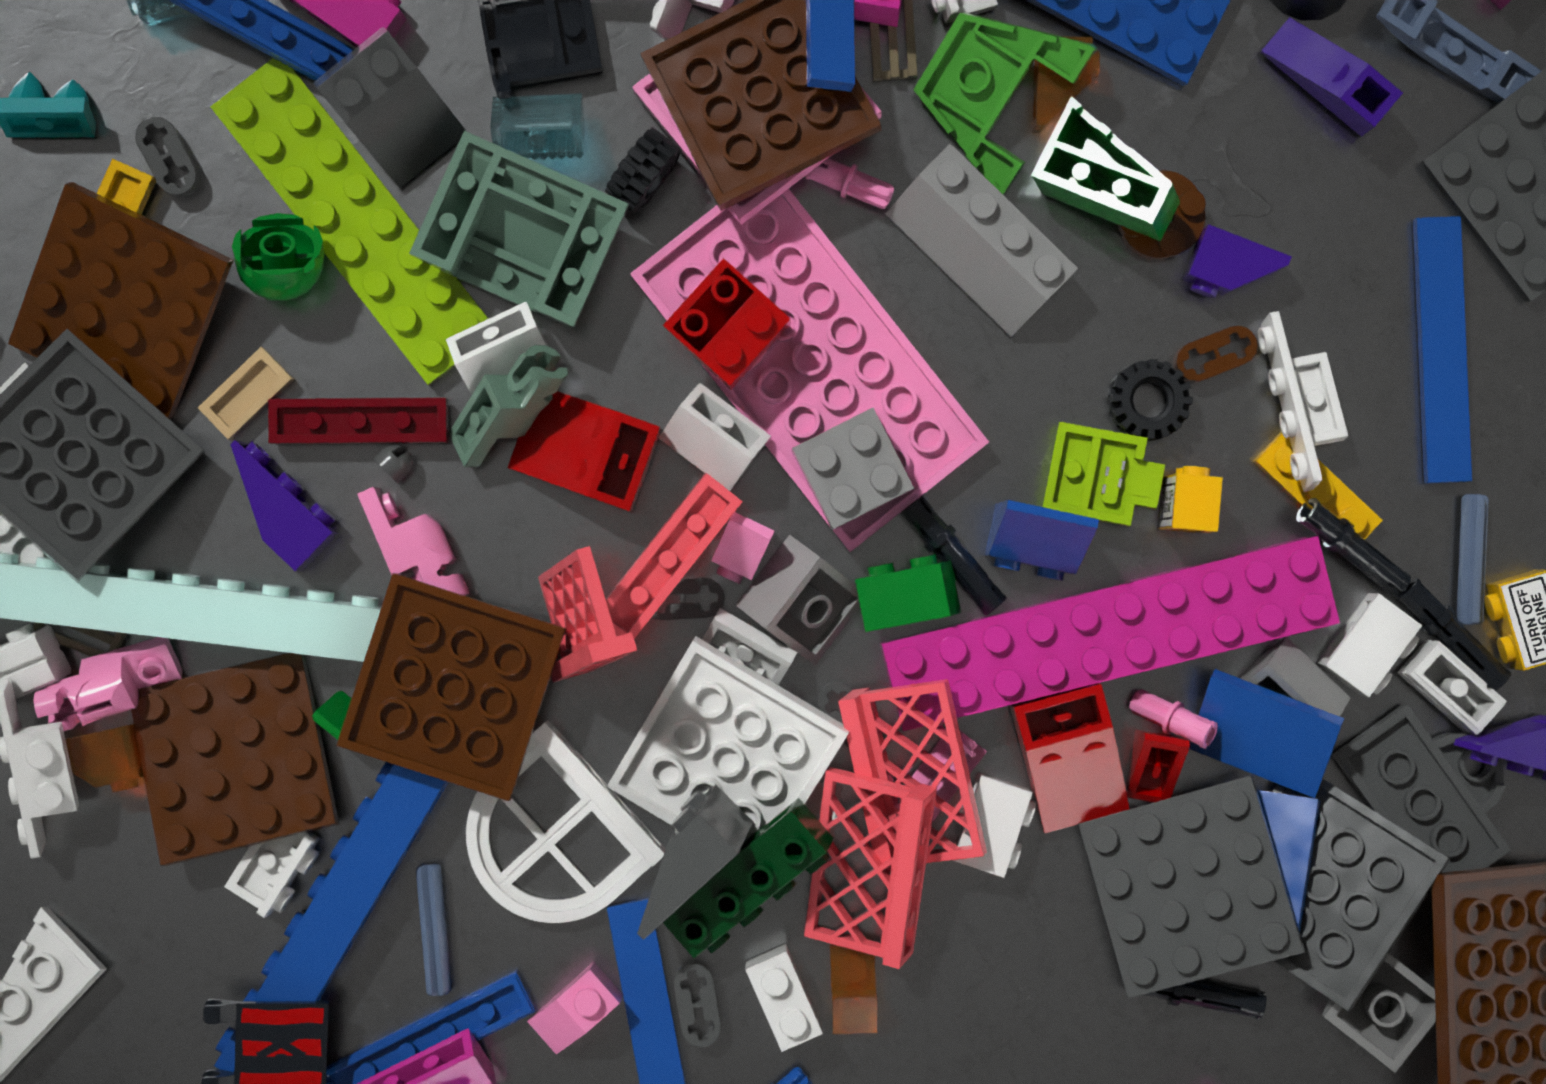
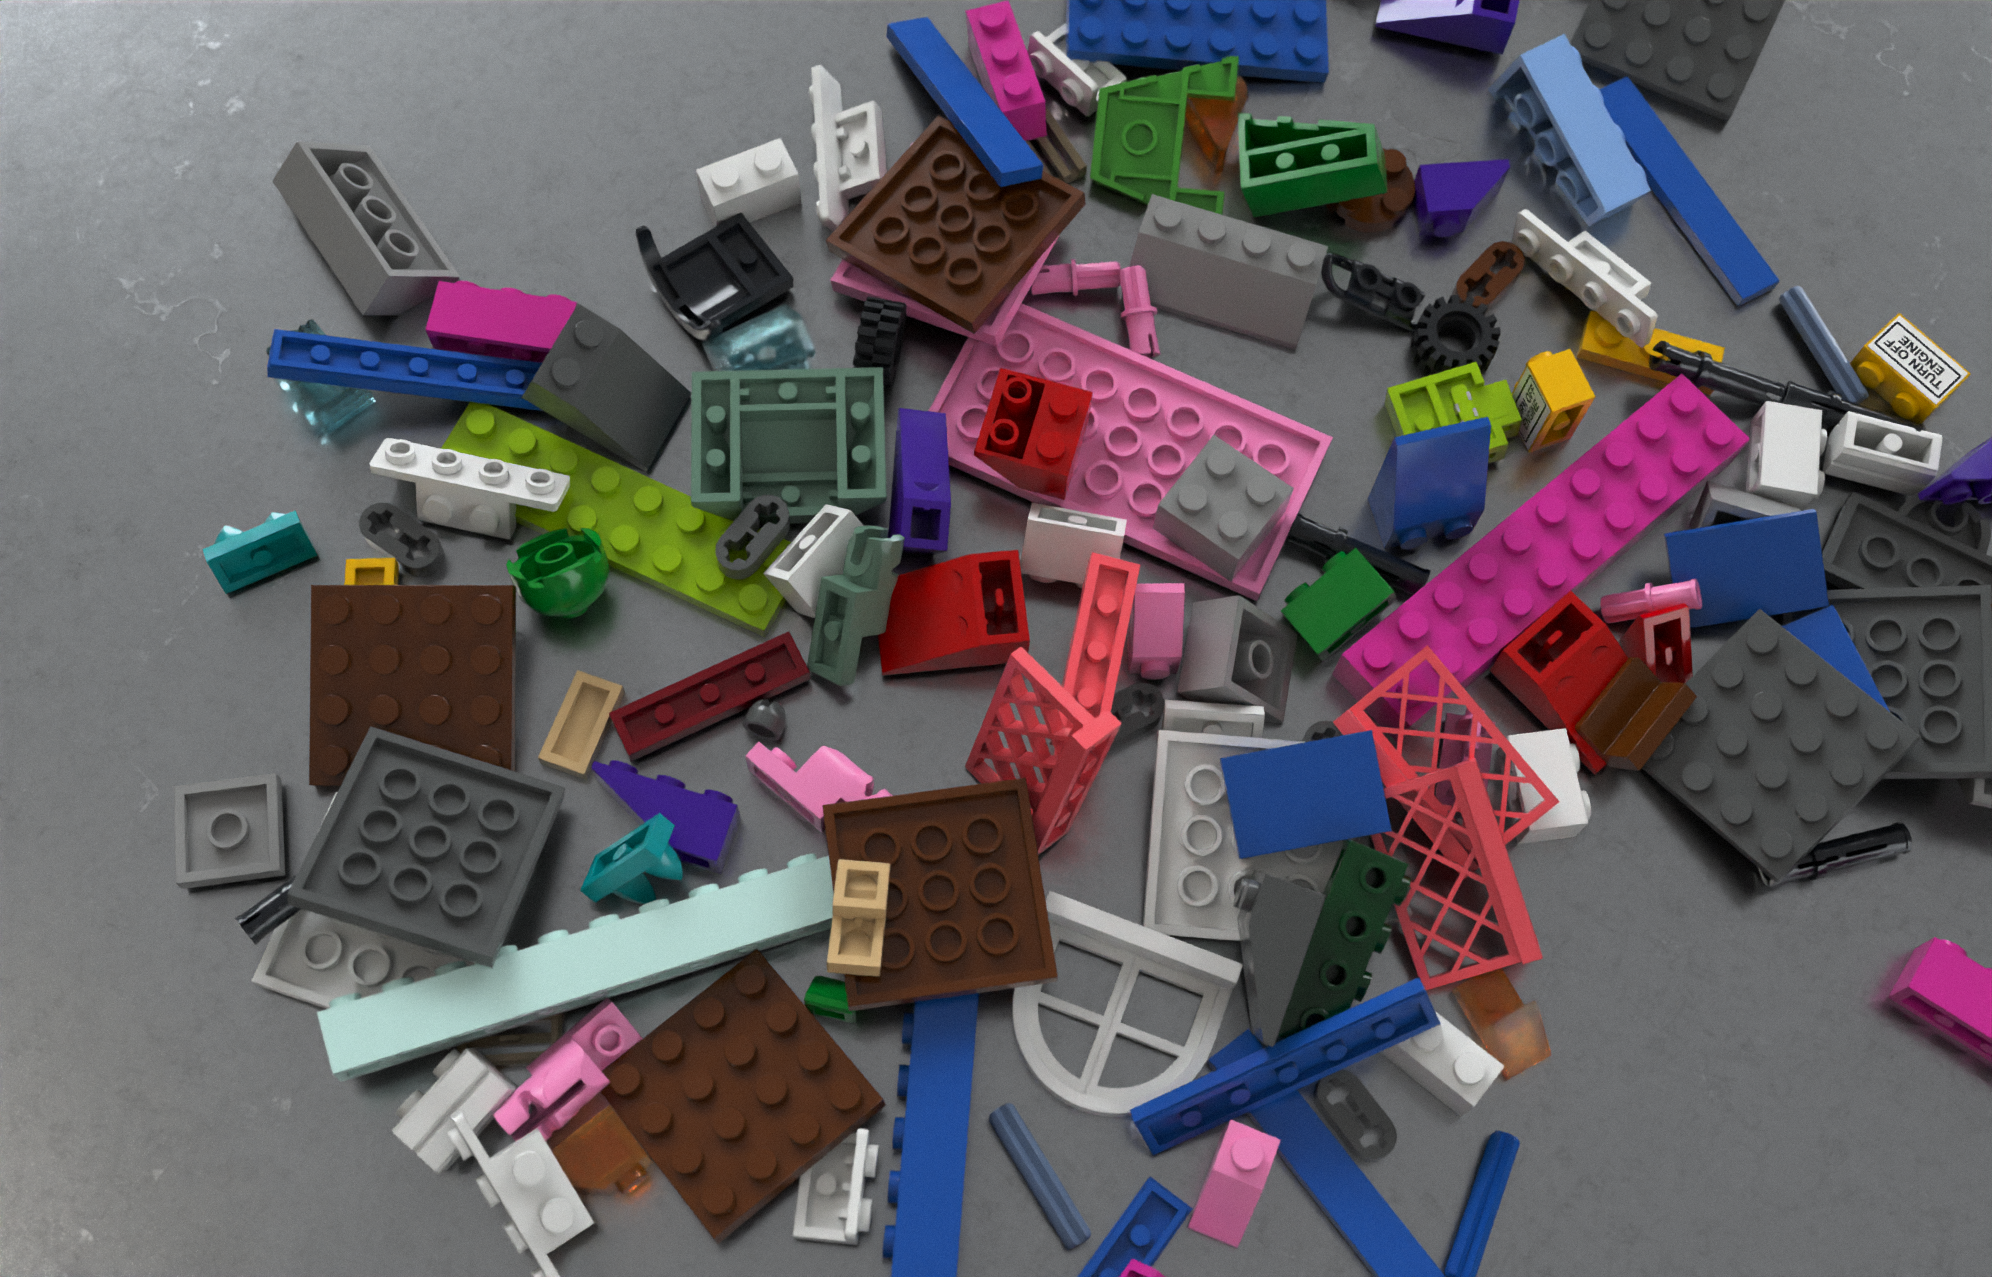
camera: 30 degrees left, 20 degrees down
none -> white bracket [370,438,570,540]
none -> teal tile [580,813,683,905]
none -> dark grey beam [715,495,790,580]
none -> tan slope [827,859,890,977]
none -> dark purple slope [888,408,951,555]
none -> bright pink axle [1119,266,1160,358]
none -> blue tile [1130,977,1441,1155]
none -> blue tile [1220,730,1392,859]
none -> black piece [1321,252,1425,332]
none -> light blue wedge [1488,34,1651,227]
none -> reddish brown panel [1575,657,1697,771]

